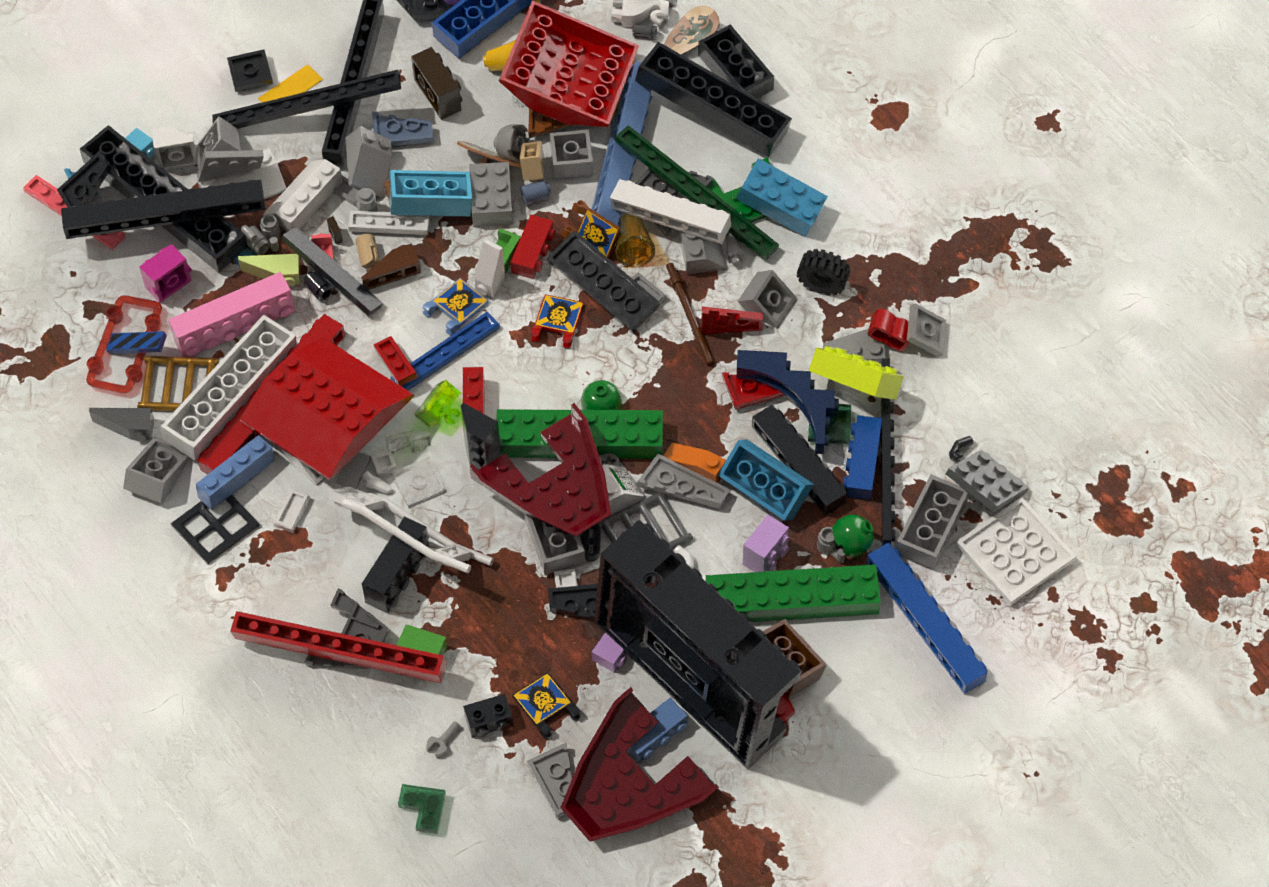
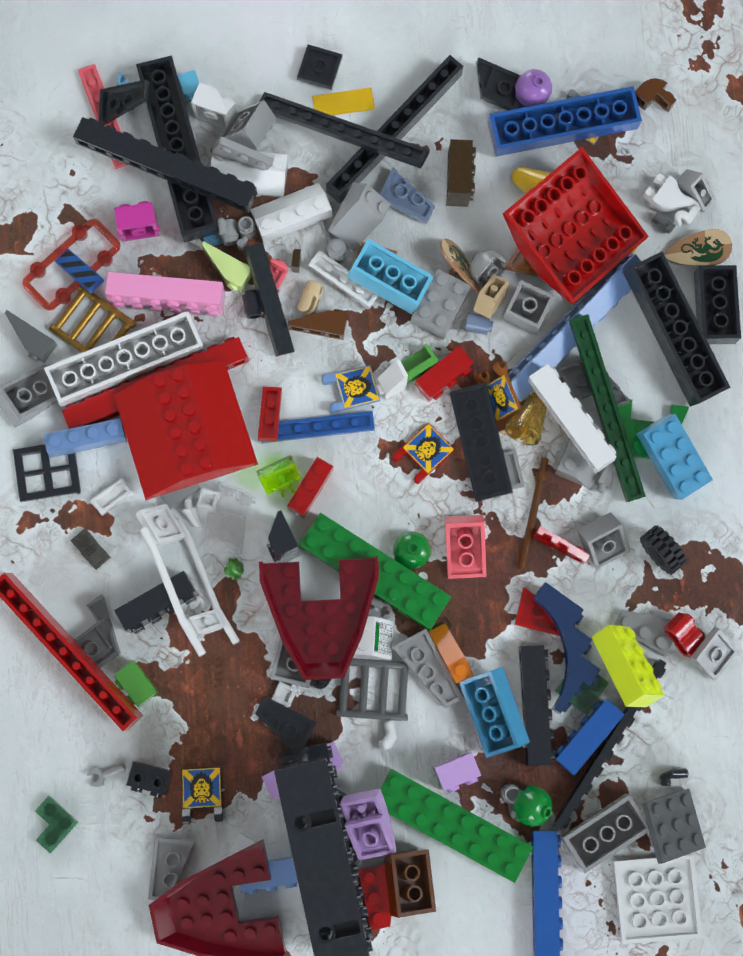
camera: 25 degrees right, 20 degrees up
none -> clear smoke slope [70,528,111,570]
none -> bright green plant [224,558,244,580]
none -> coral slope [445,515,487,579]

